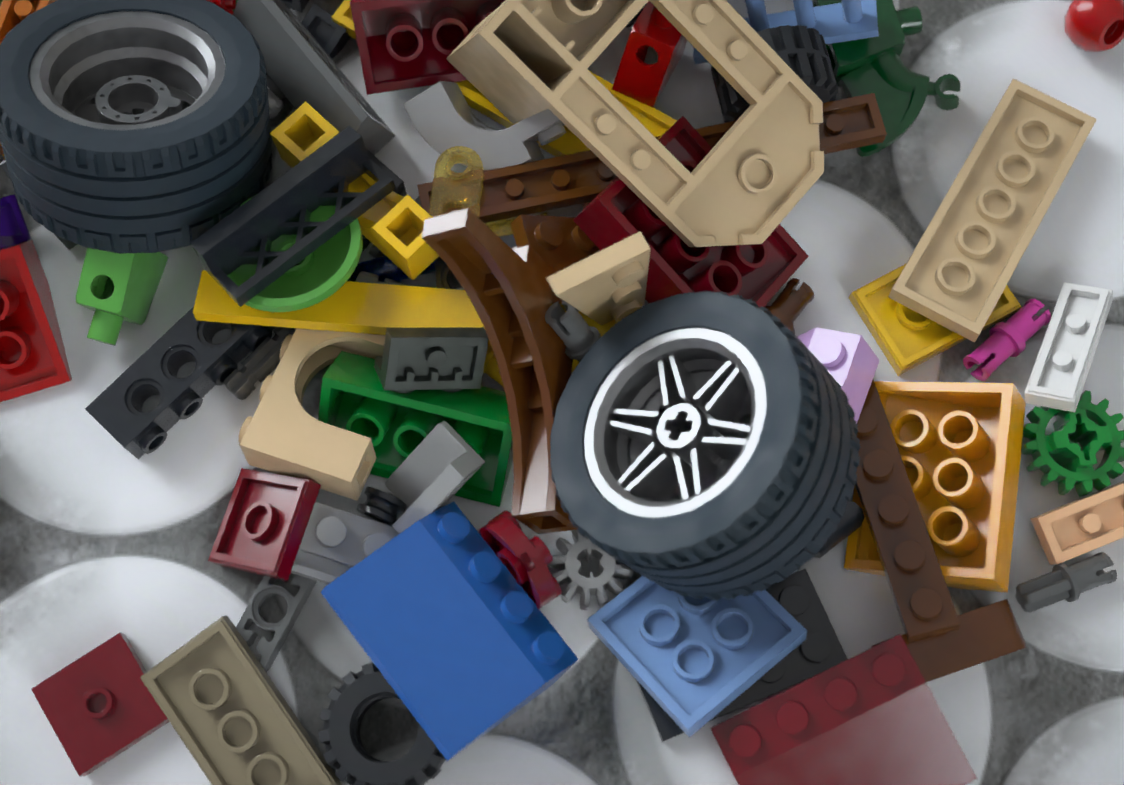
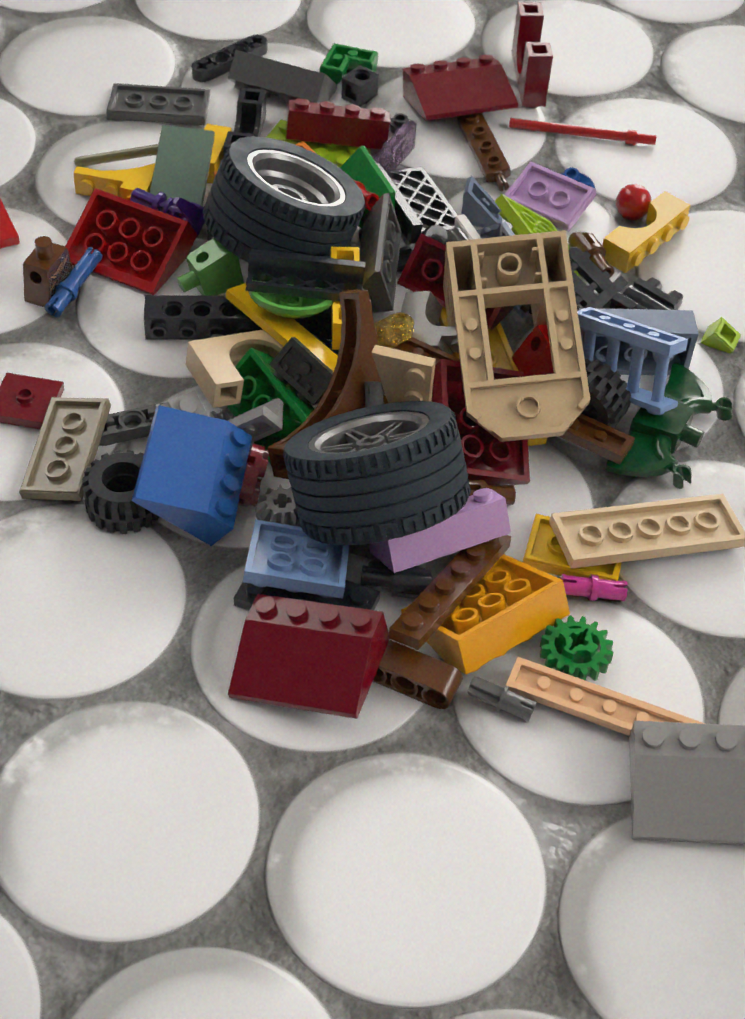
camera: 40 degrees right, 25 degrees down
dark red plate [208,468,321,581] -> none
white tile [1024,282,1113,412] -> none

